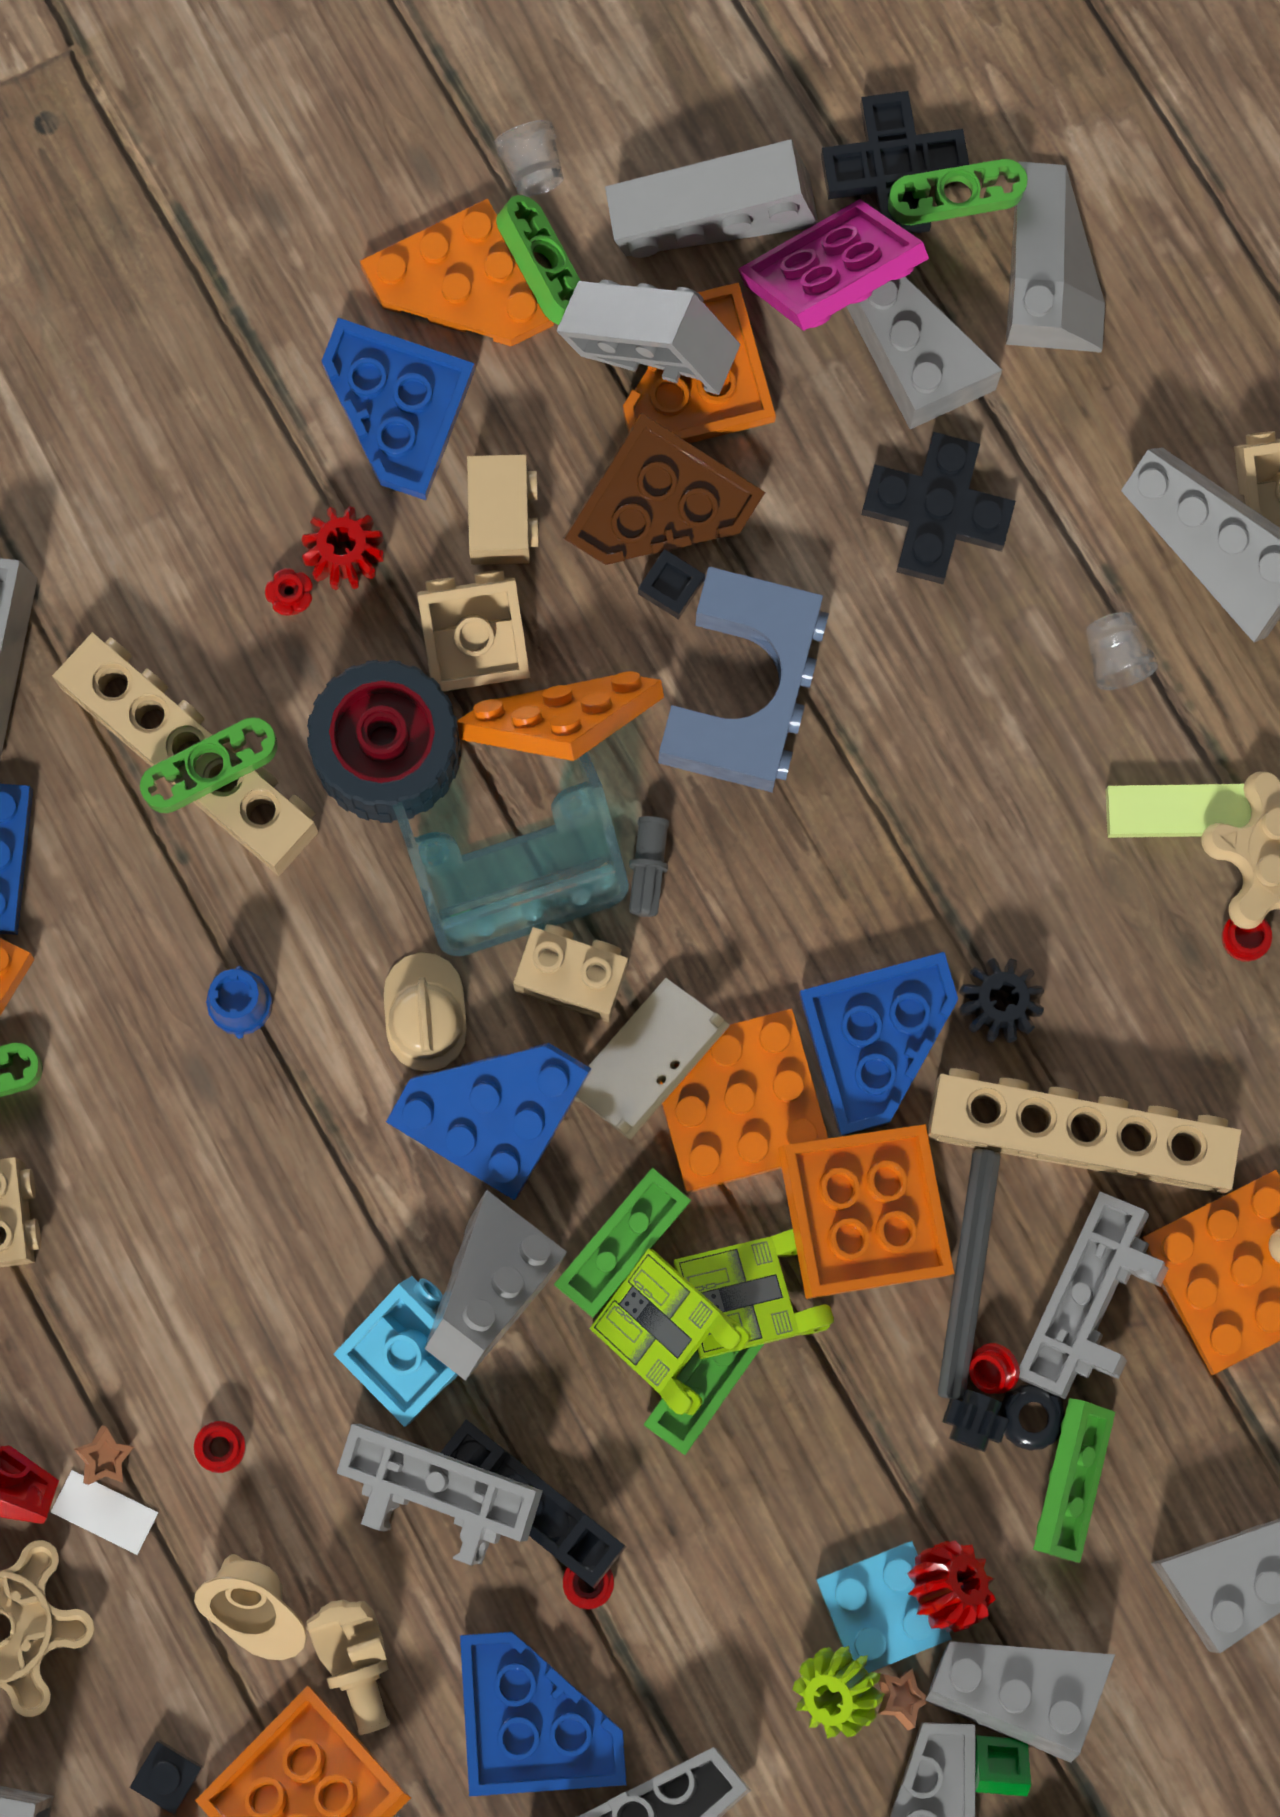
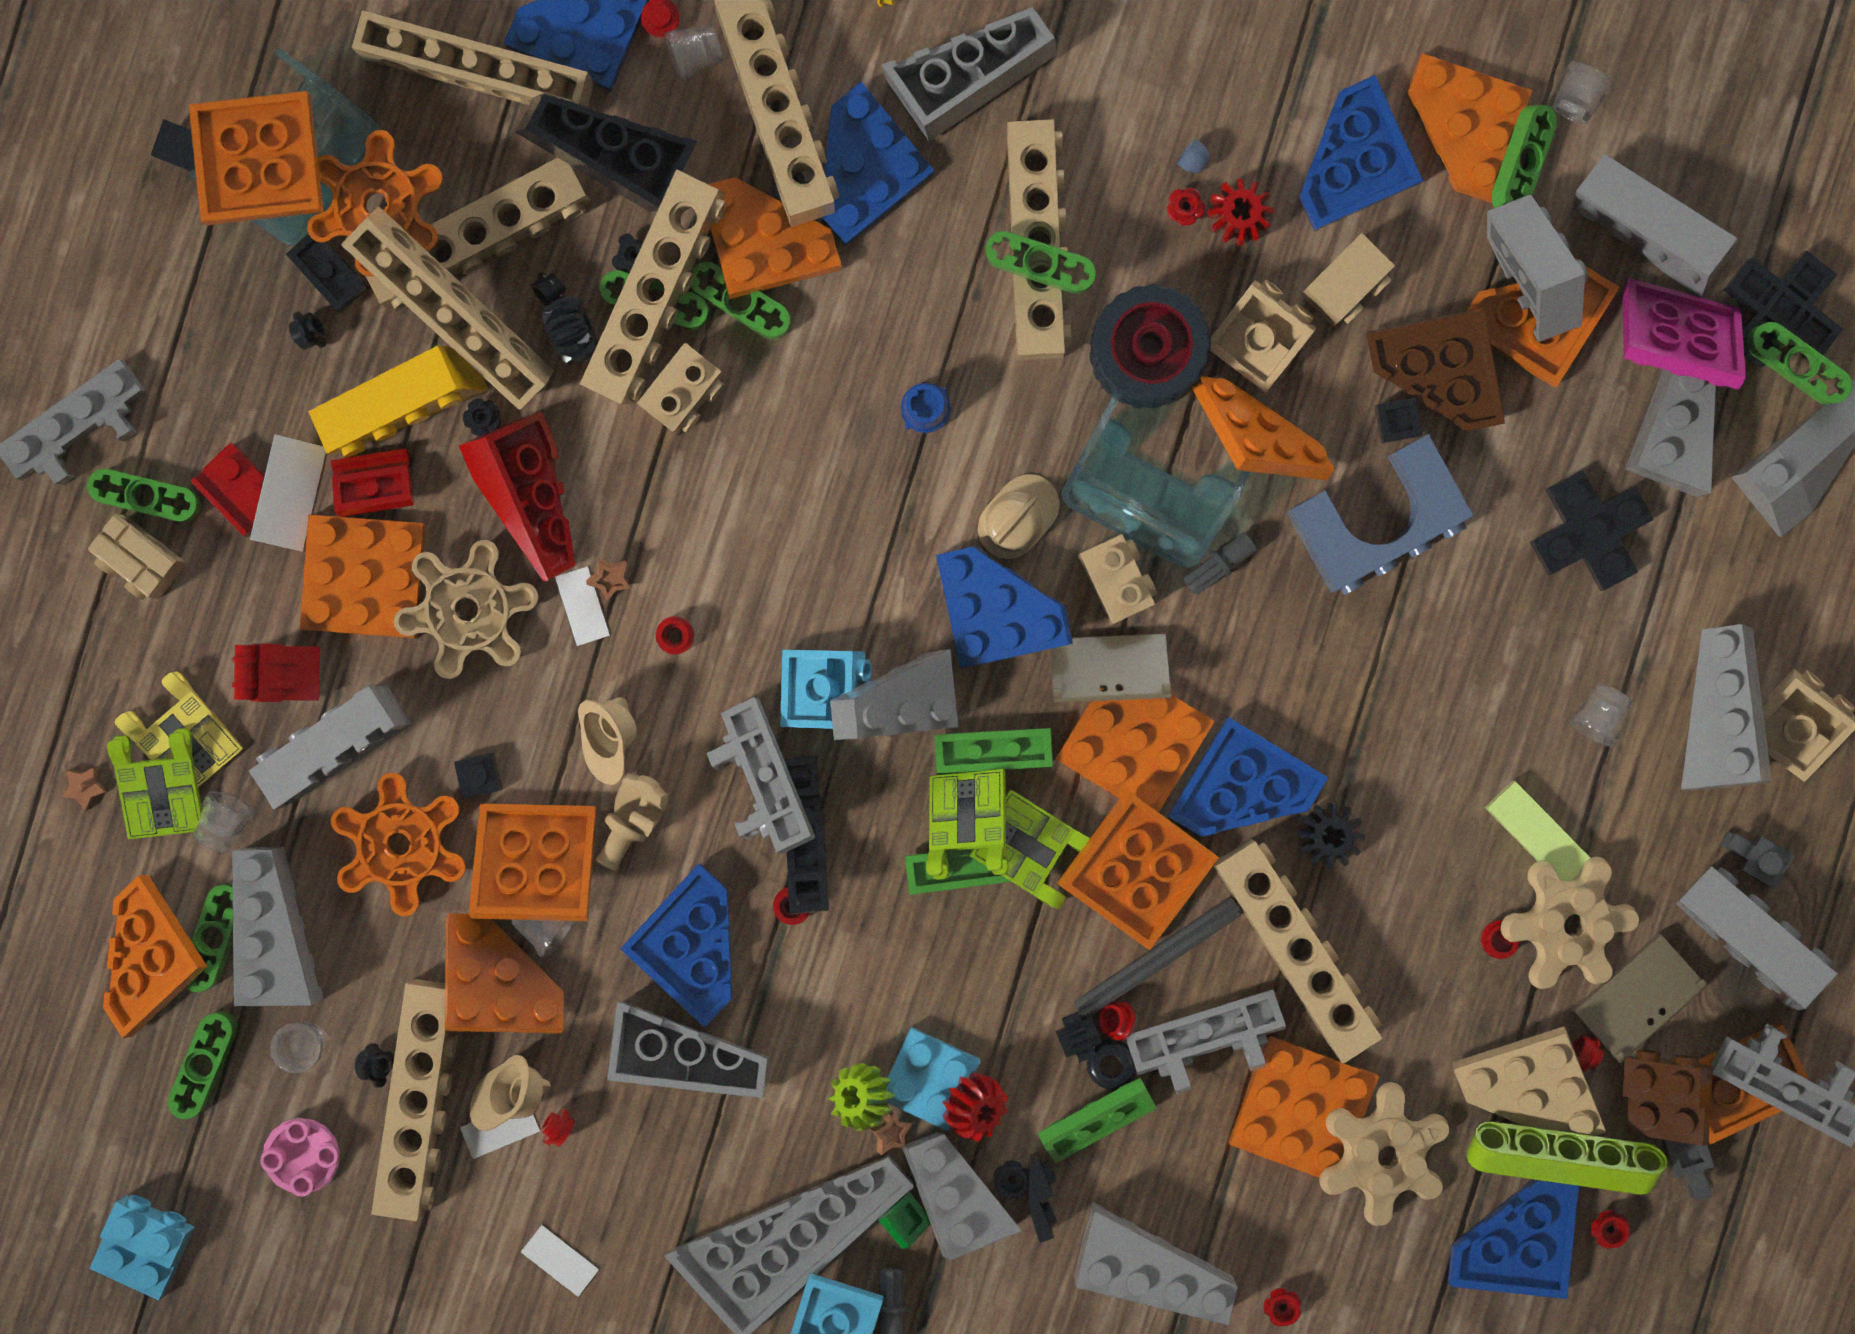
camera: 45 degrees right, 10 degrees up
none -> black plate [993,1160,1028,1199]
none -> black slope [1028,1152,1058,1243]
none -> sand blue hinge [1176,138,1210,173]

